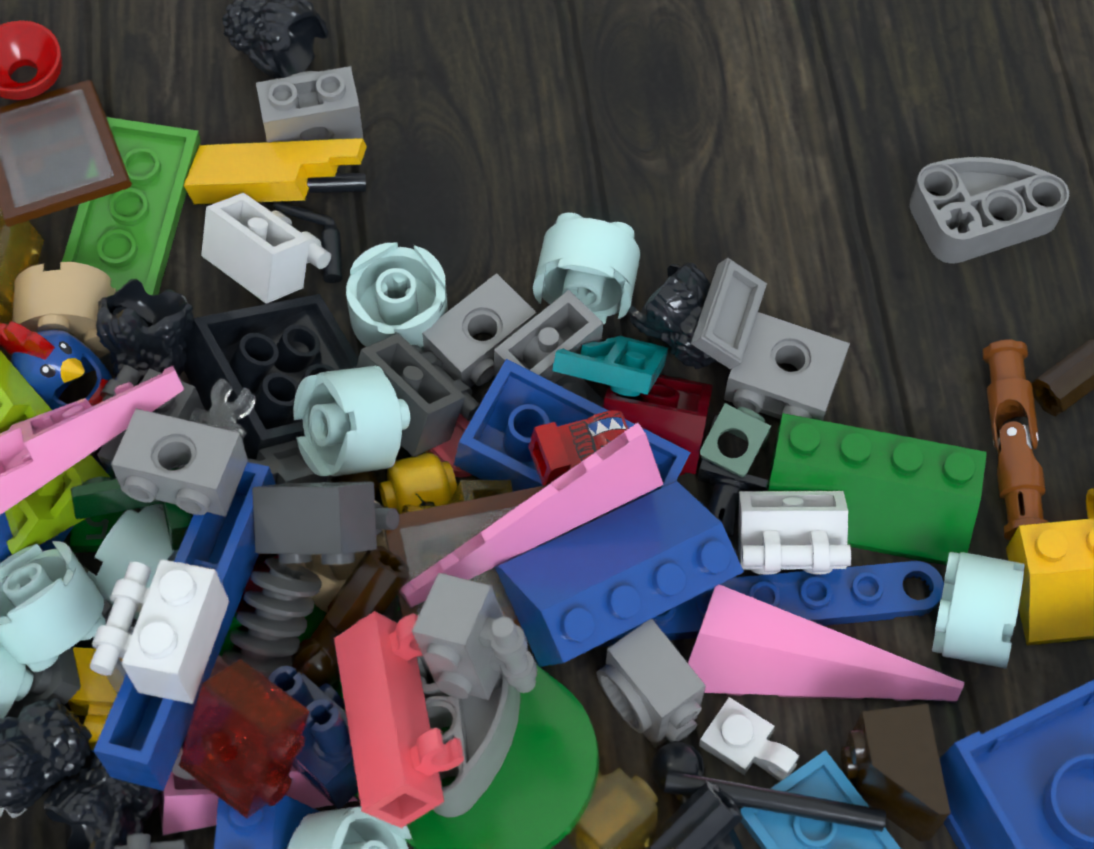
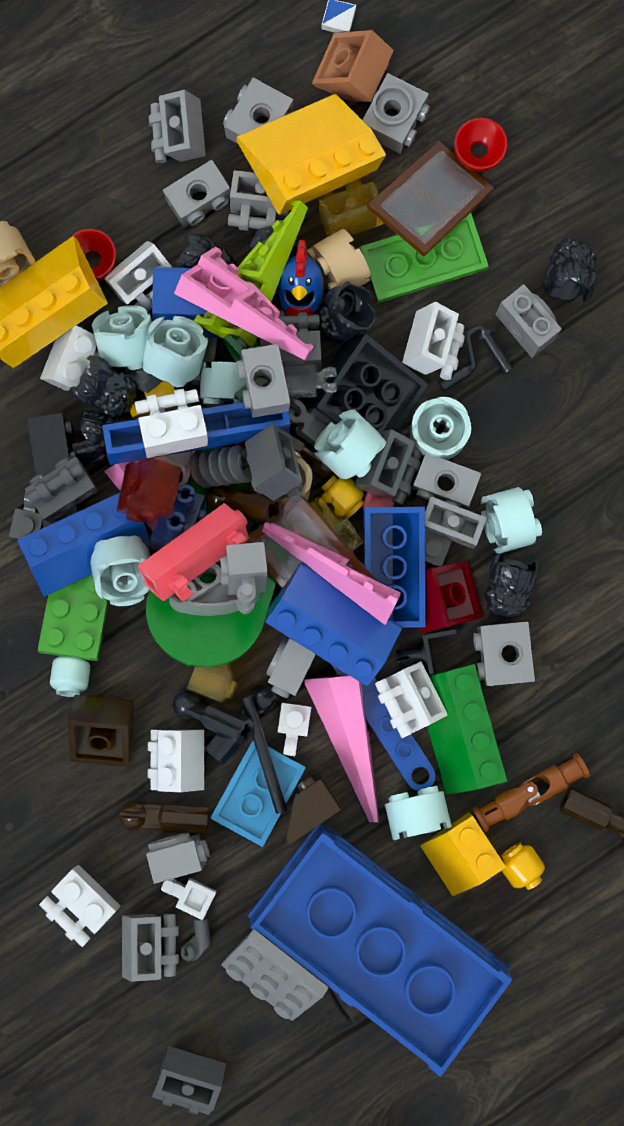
camera: 70 degrees right, 20 degrees up
yellow piece [183,138,367,204] -> none
red leg [528,410,628,486] -> none
teal wing [552,336,668,397] -> none
light grey tile [691,258,767,369] -> none
sand green bracket [700,403,771,477] -> none

